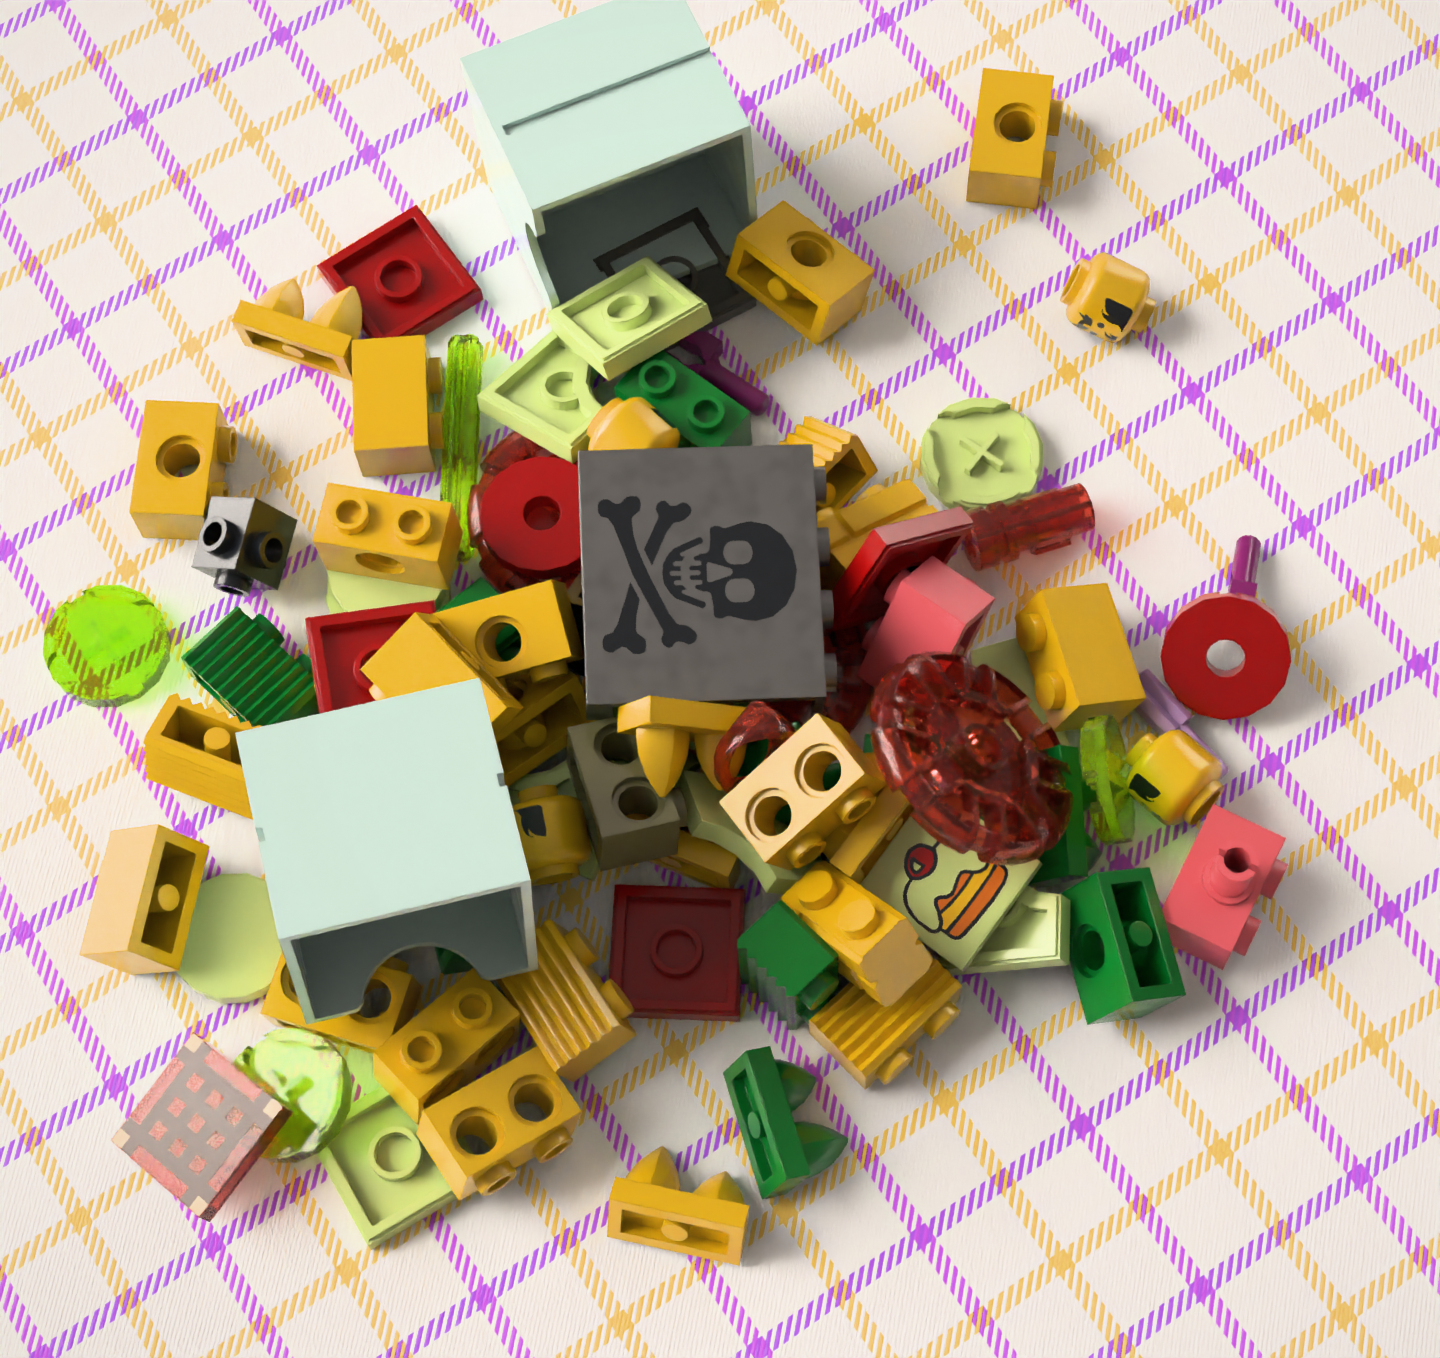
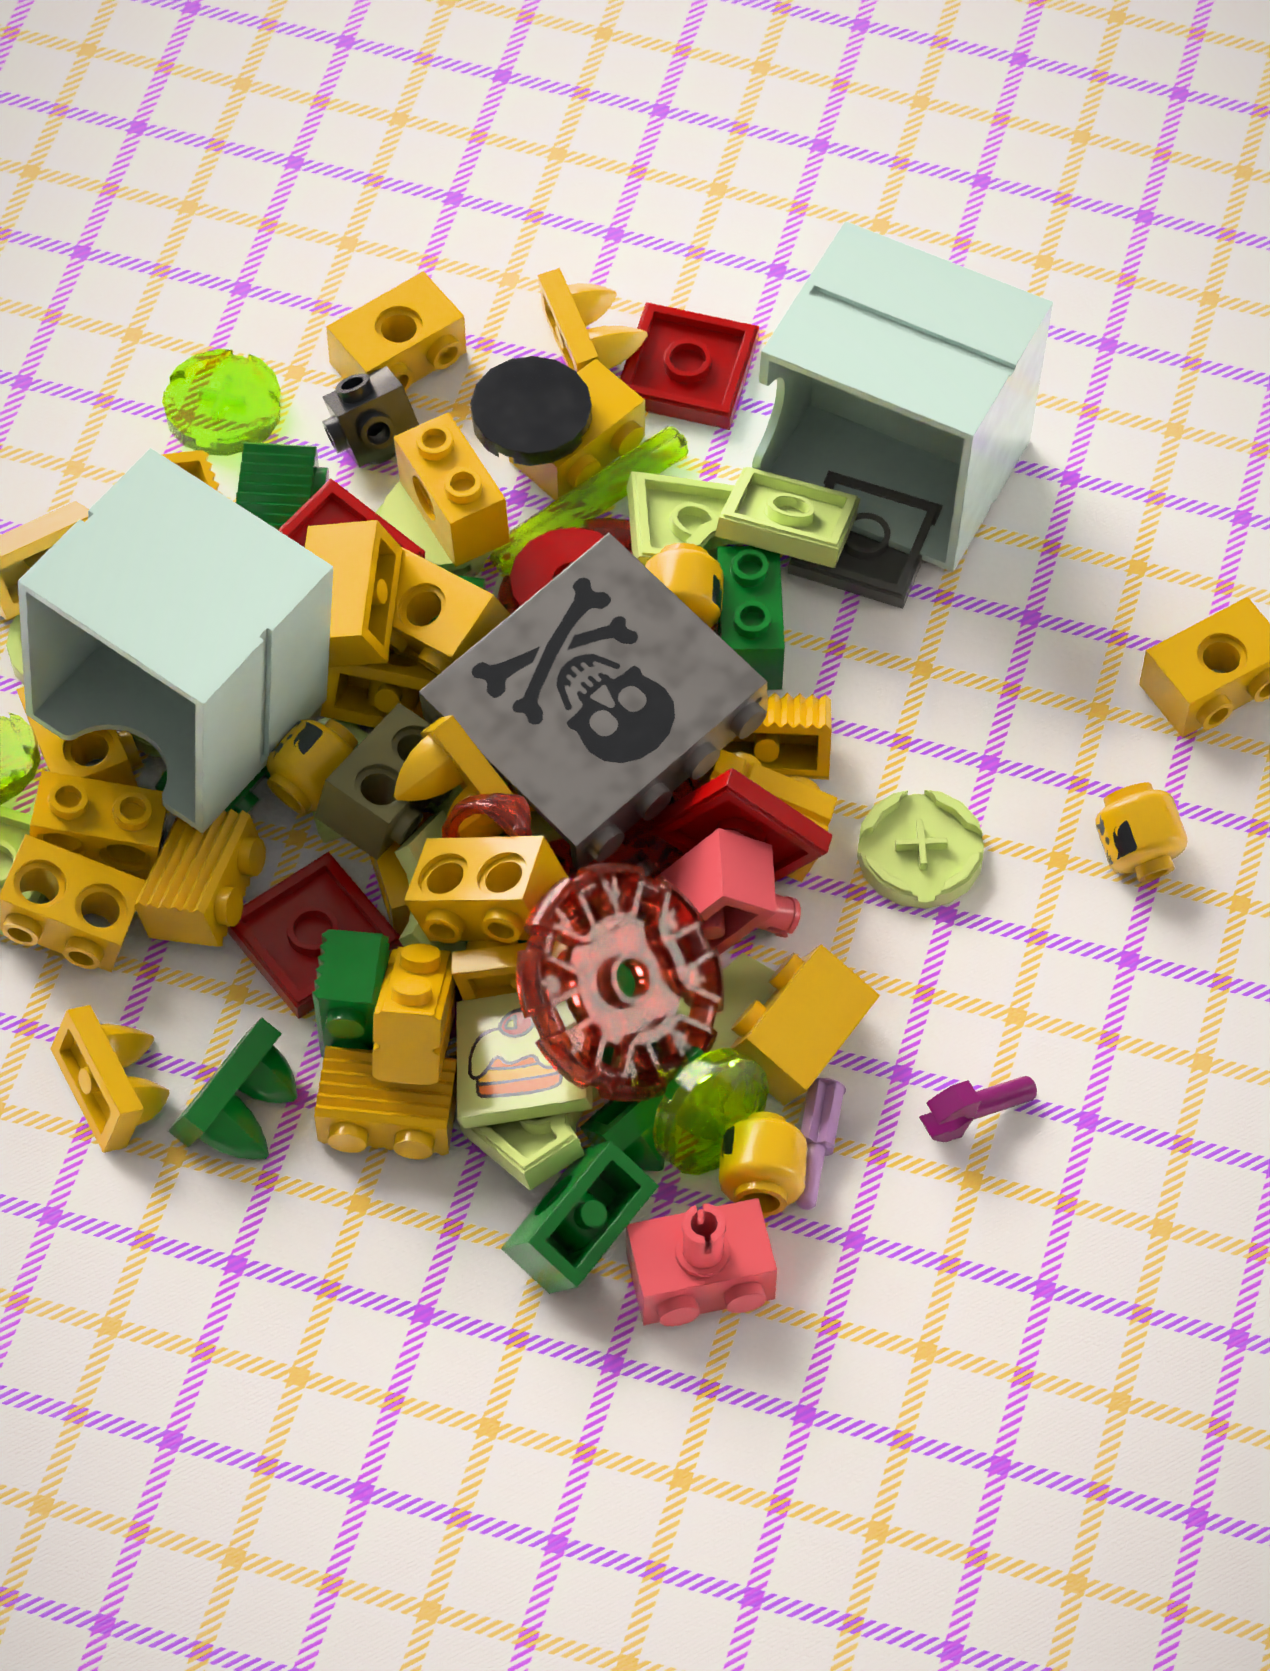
camera: 45 degrees right, 10 degrees down
magenta bar [665,331,770,416] -> none
yellow brick [726,200,875,346] -> none
clear red axle [961,483,1095,572] -> none
red tile [1160,592,1291,720] -> none
none -> black tile [470,356,592,466]

